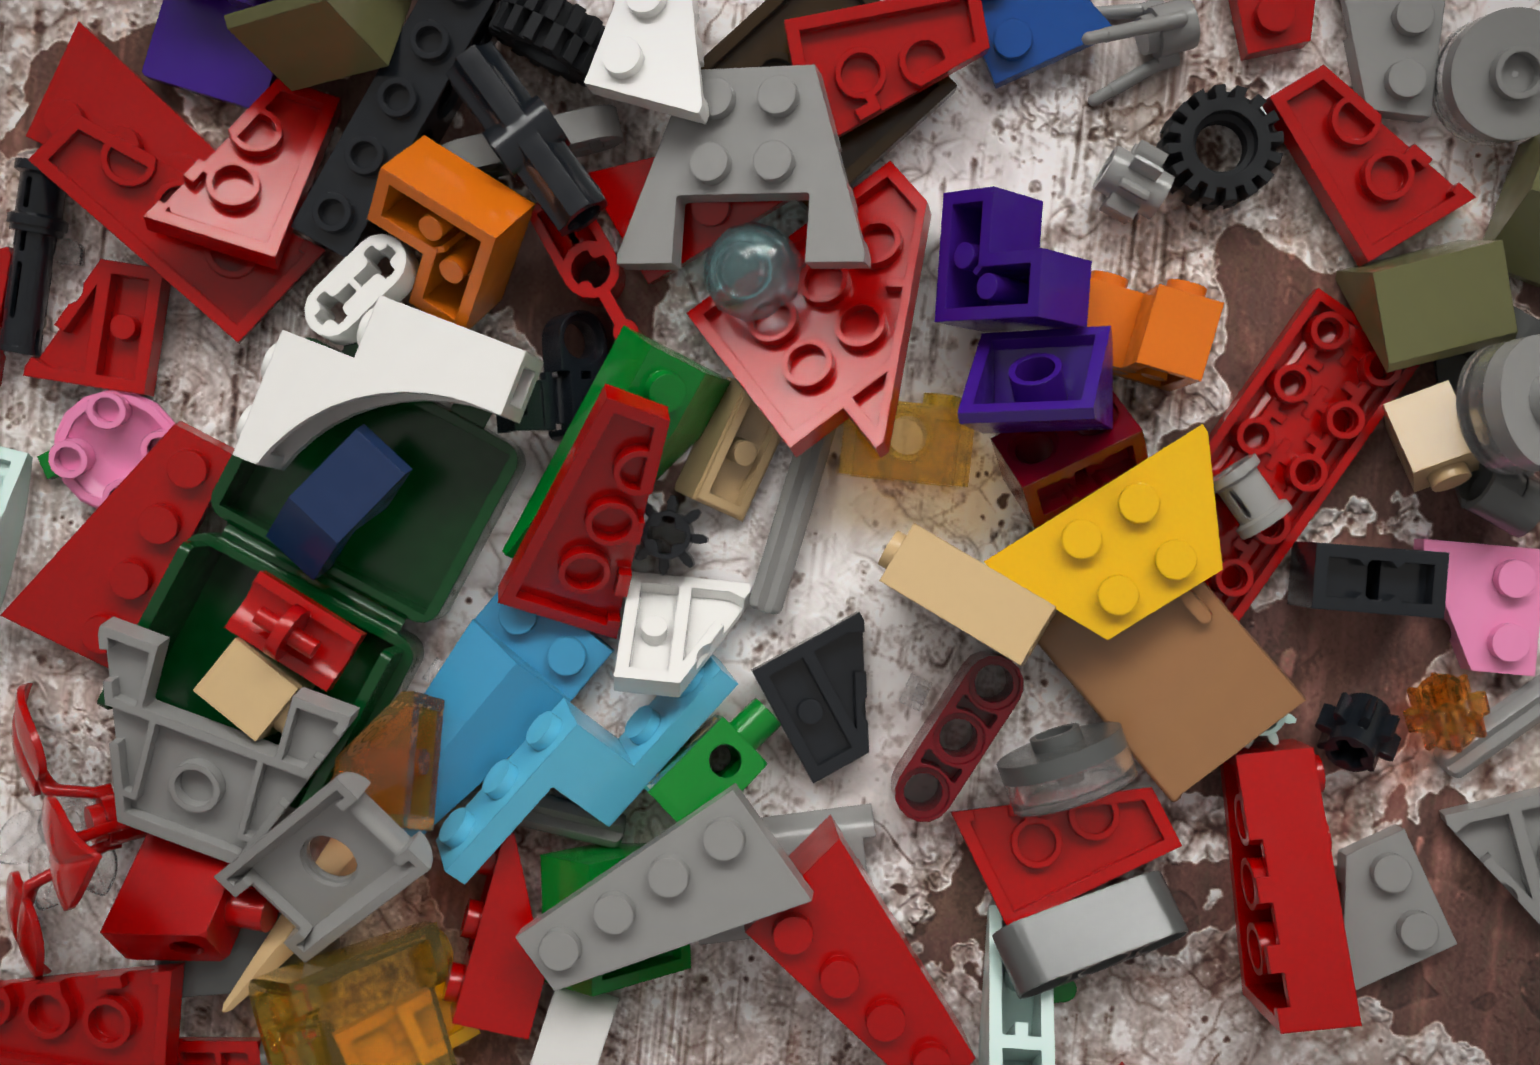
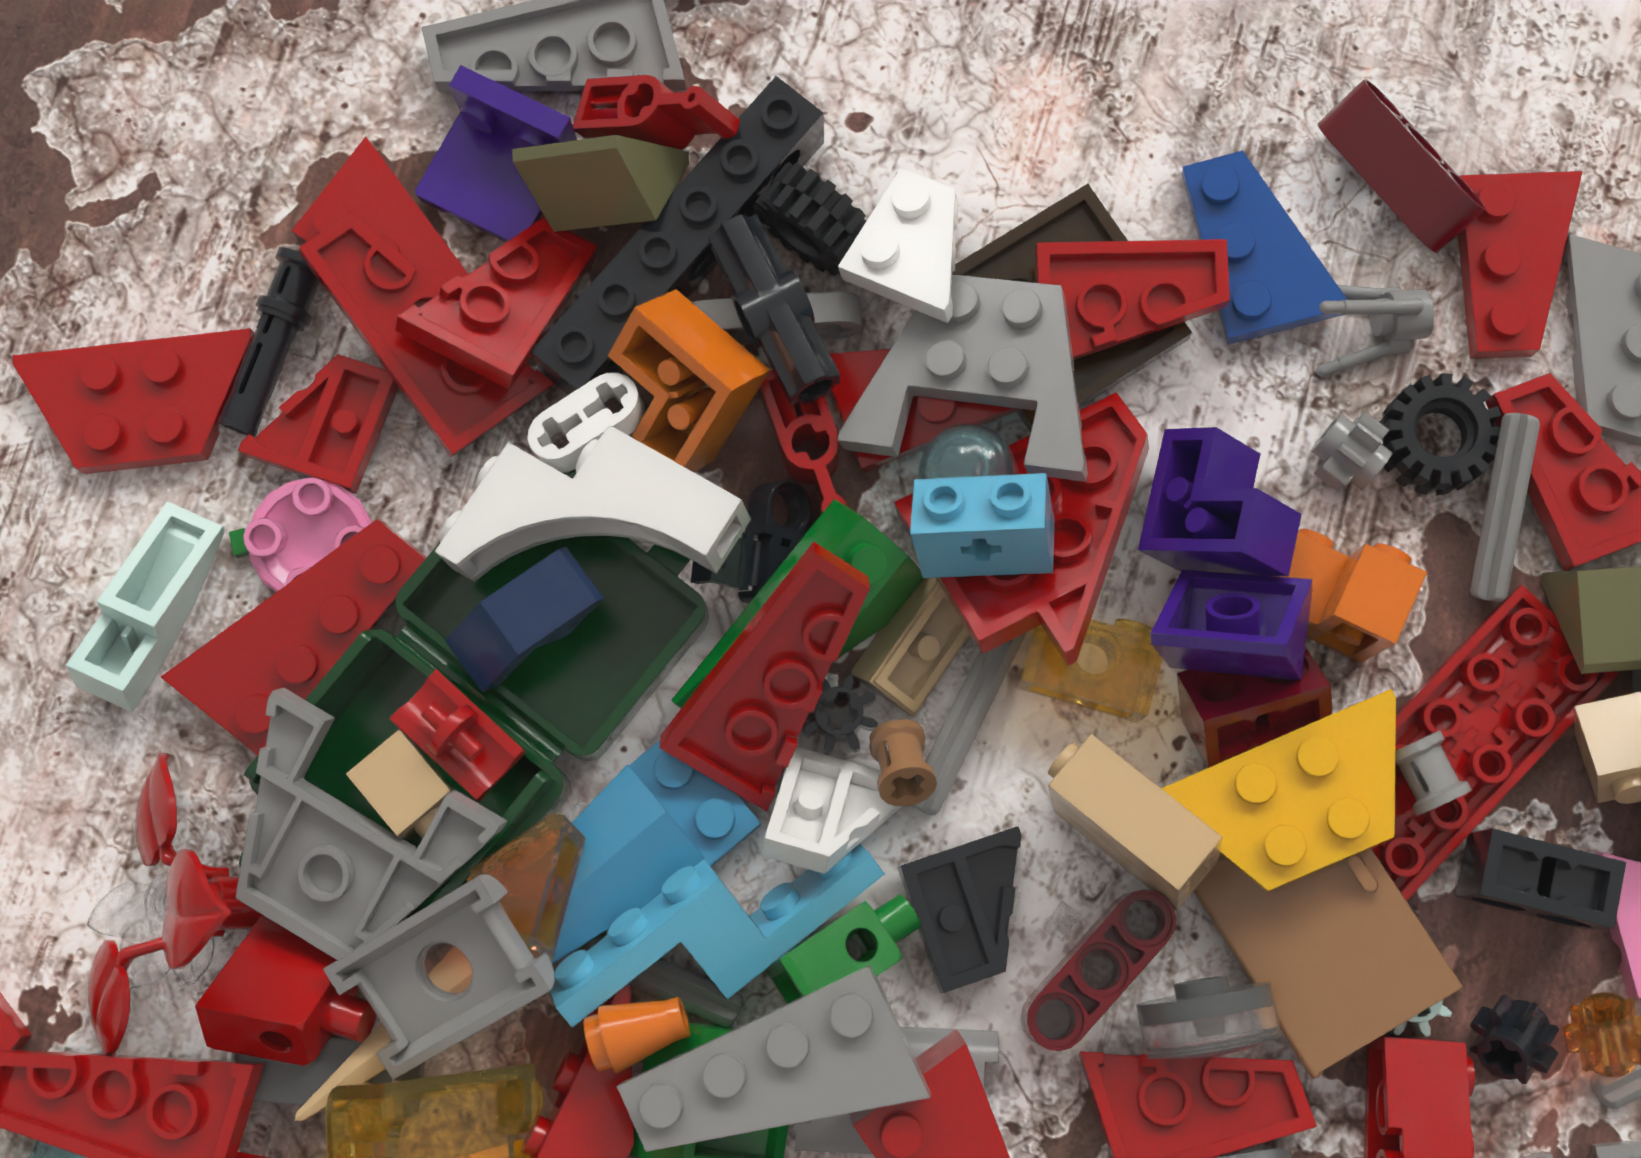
camera: 10 degrees right, 10 degrees down
none -> orange cone [583,996,690,1074]
none -> medium nougat bush [869,719,937,807]
none -> medium azure brick [910,473,1055,578]
none -> light grey axle [1470,413,1540,602]

